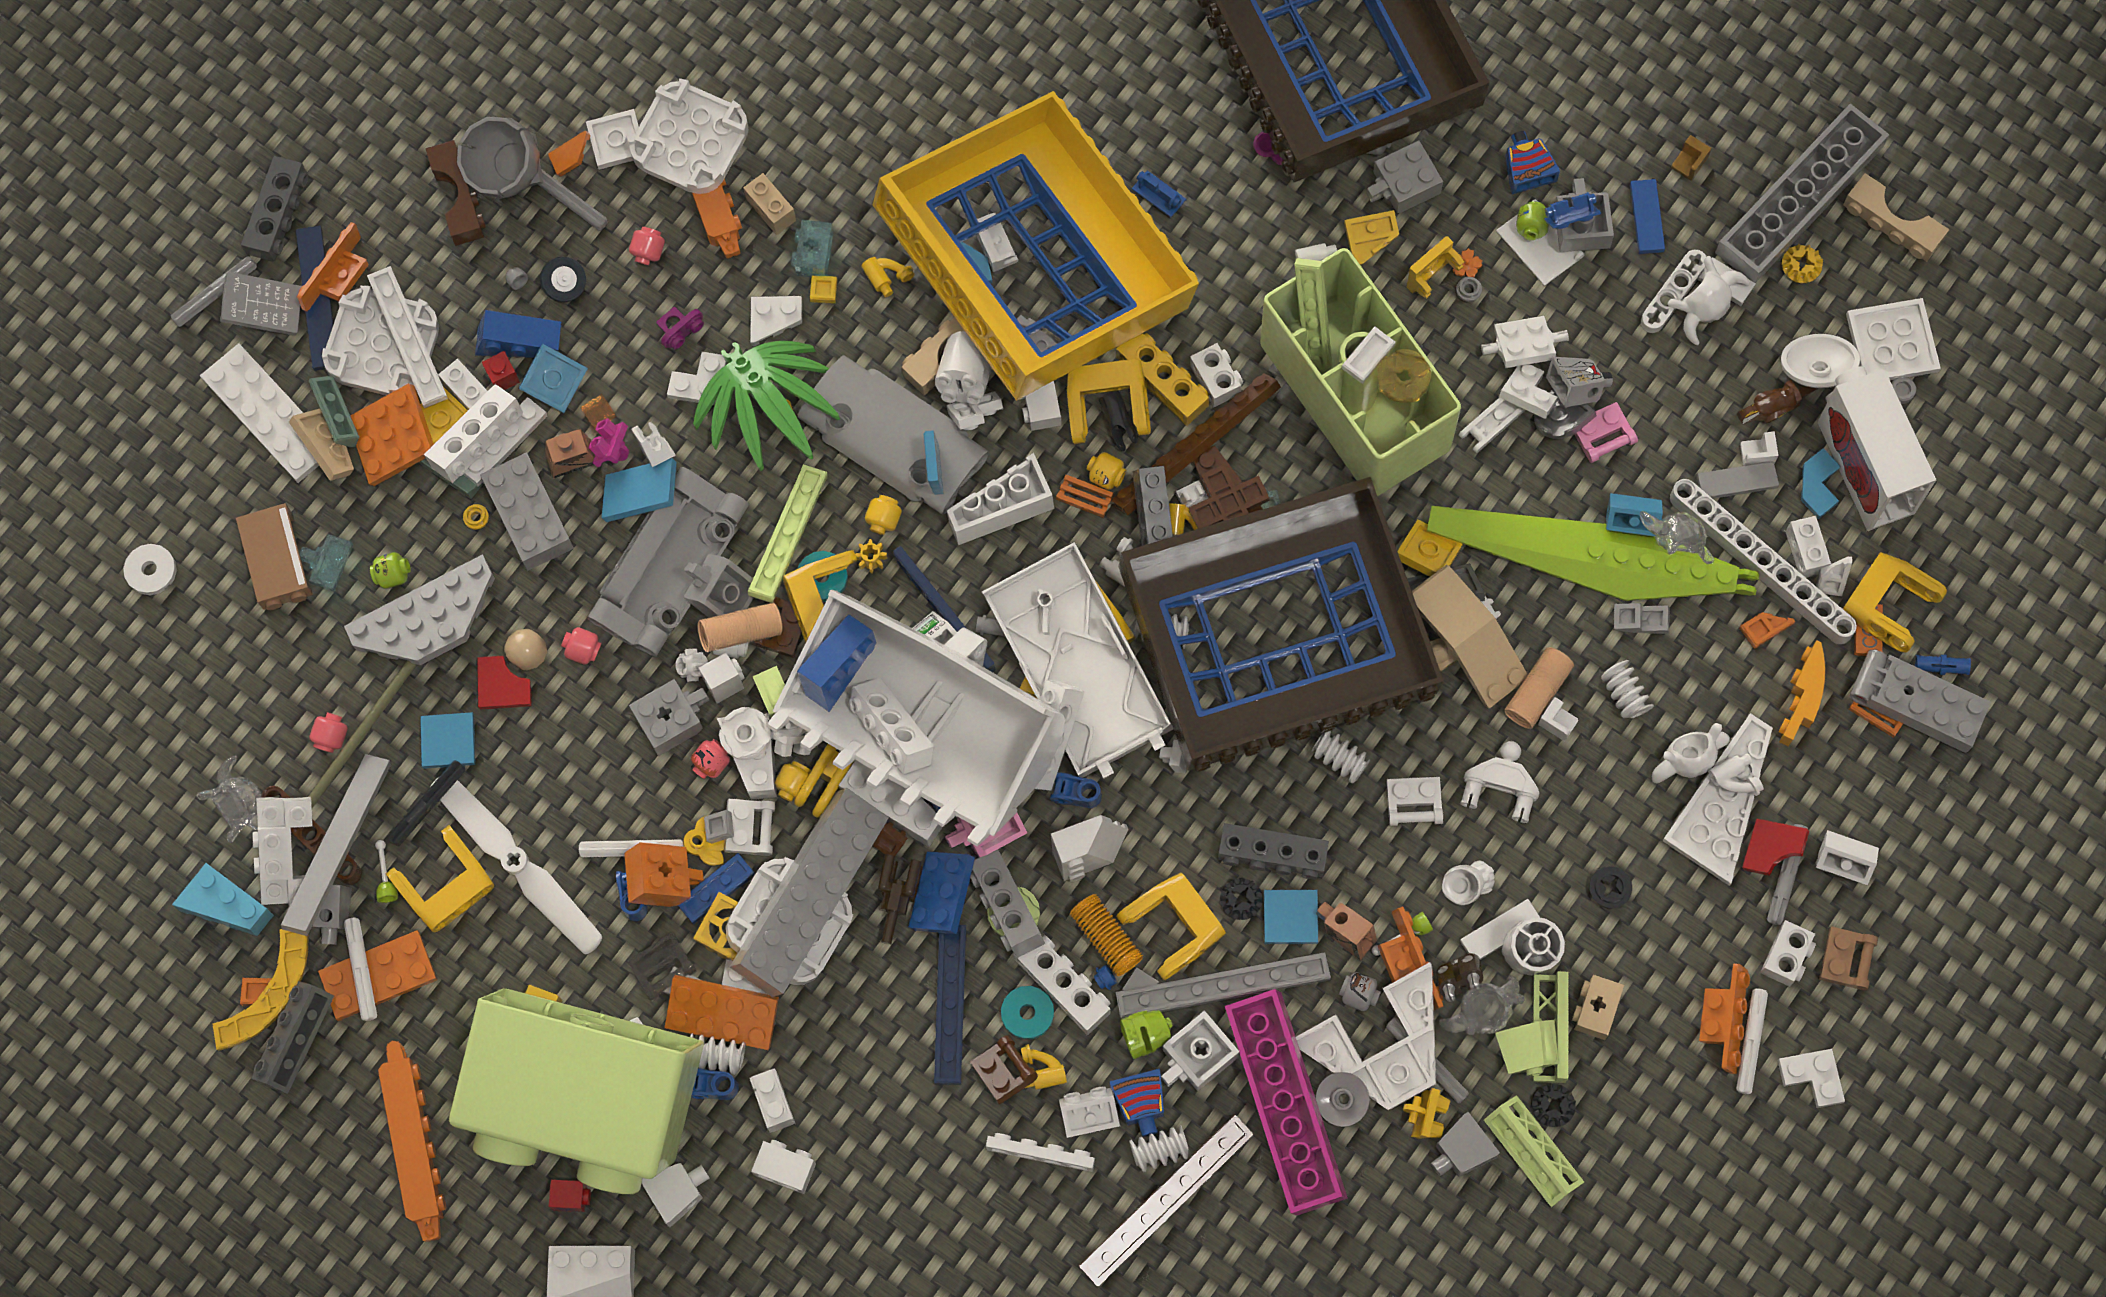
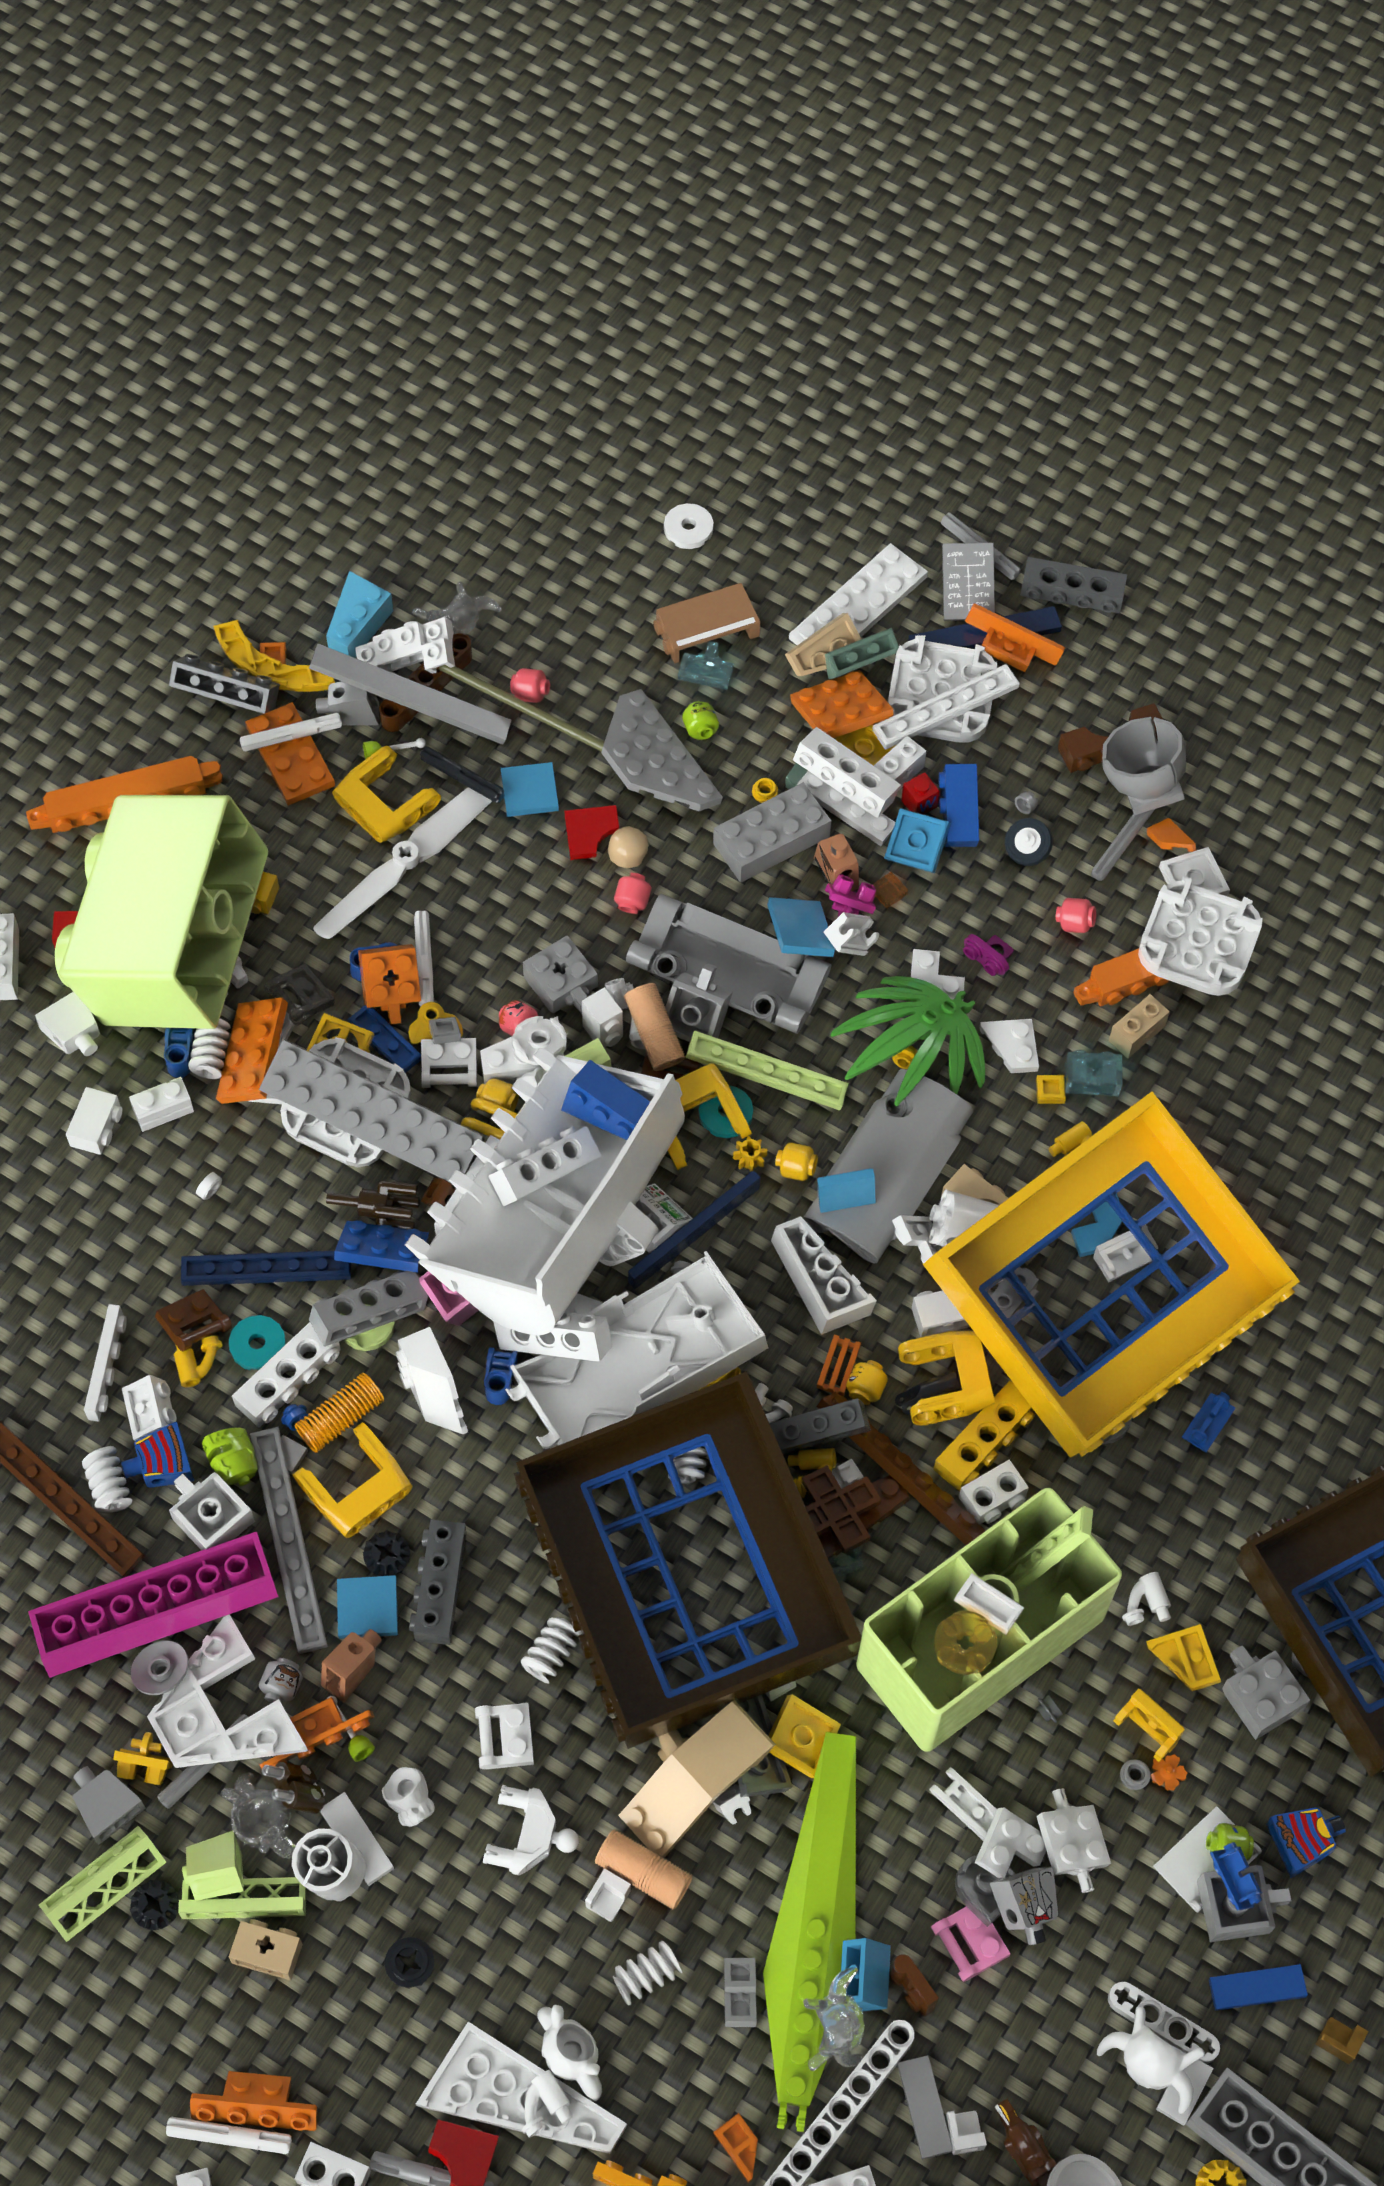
camera: 80 degrees right, 10 degrees down
none -> white tile [196,1172,222,1200]
none -> reddish brown plate [890,1954,939,2017]

